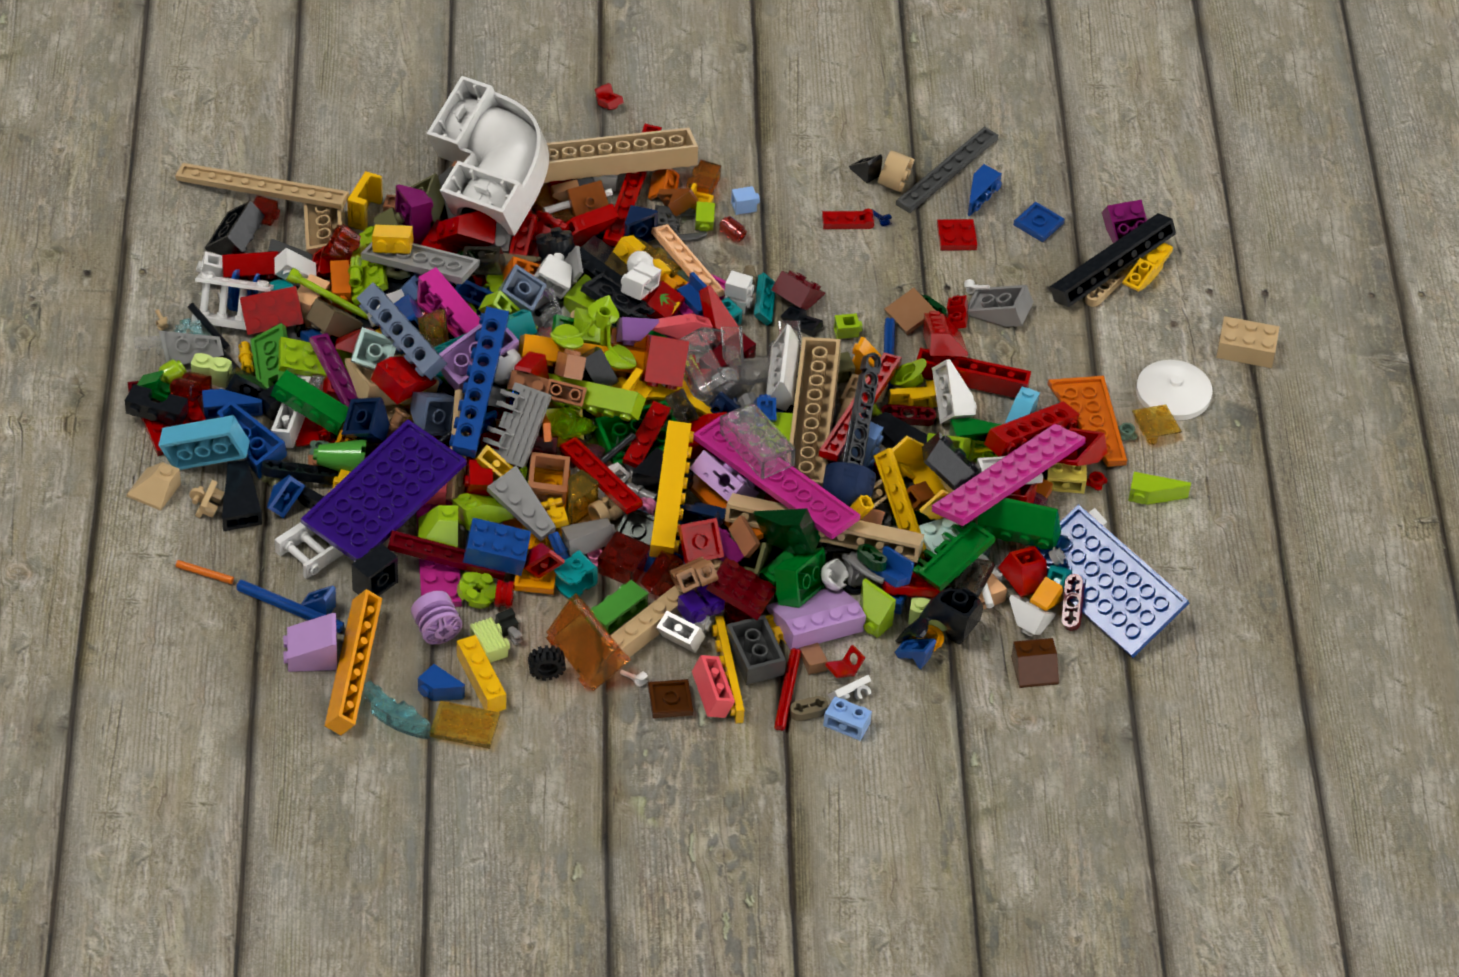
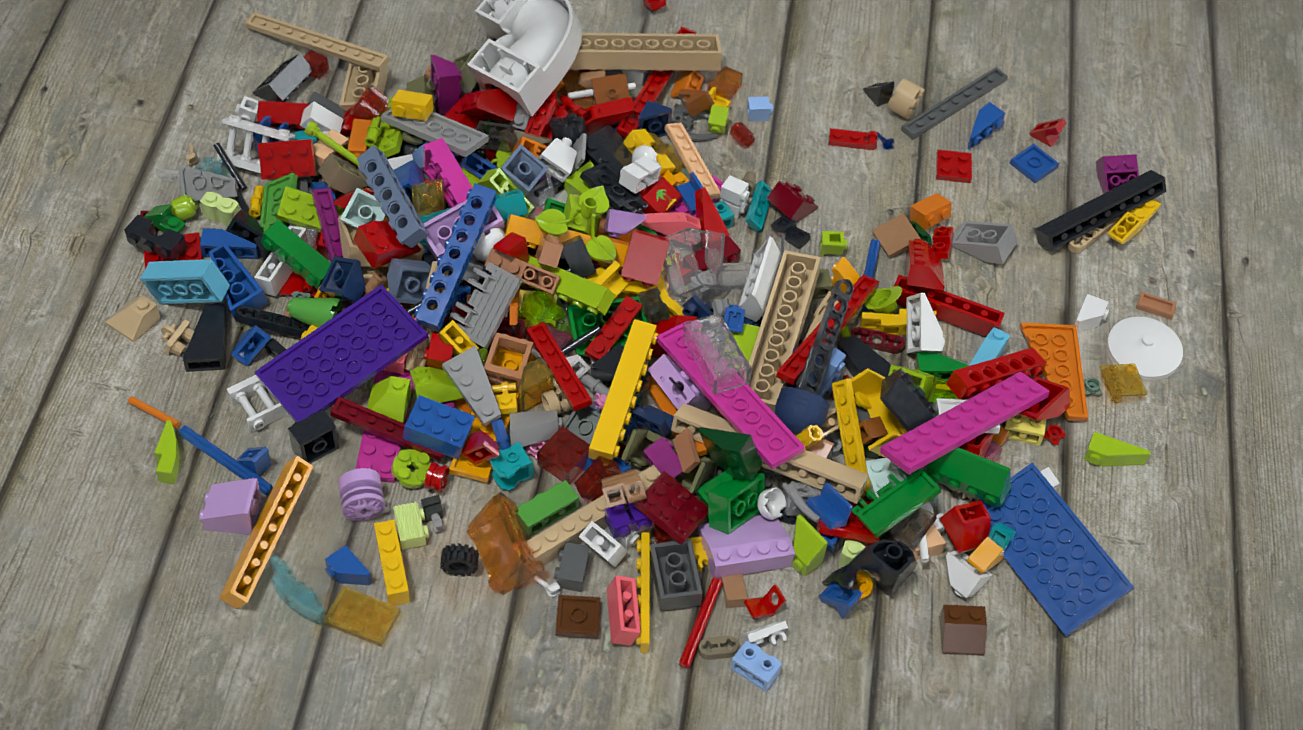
camera: 10 degrees right, 5 degrees up
clear red brick [170,371,212,401] -> none
yellow panel [347,171,383,231] -> none
red plate [678,518,724,564] -> none
dark green beam [857,544,887,572] -> none
white hand [964,279,990,294] -> none
light grey plate [1048,547,1066,566] -> none
beam [1062,574,1084,631] -> none
tan brick [1216,316,1280,368] -> none
none -> lime slope [154,420,180,484]
none -> dark grey brick [554,542,590,592]
none -> orange brick [910,193,952,230]
none -> red slope [1029,118,1067,147]
none -> white slope [1075,294,1109,332]
none -> nougat tile [1135,291,1177,320]

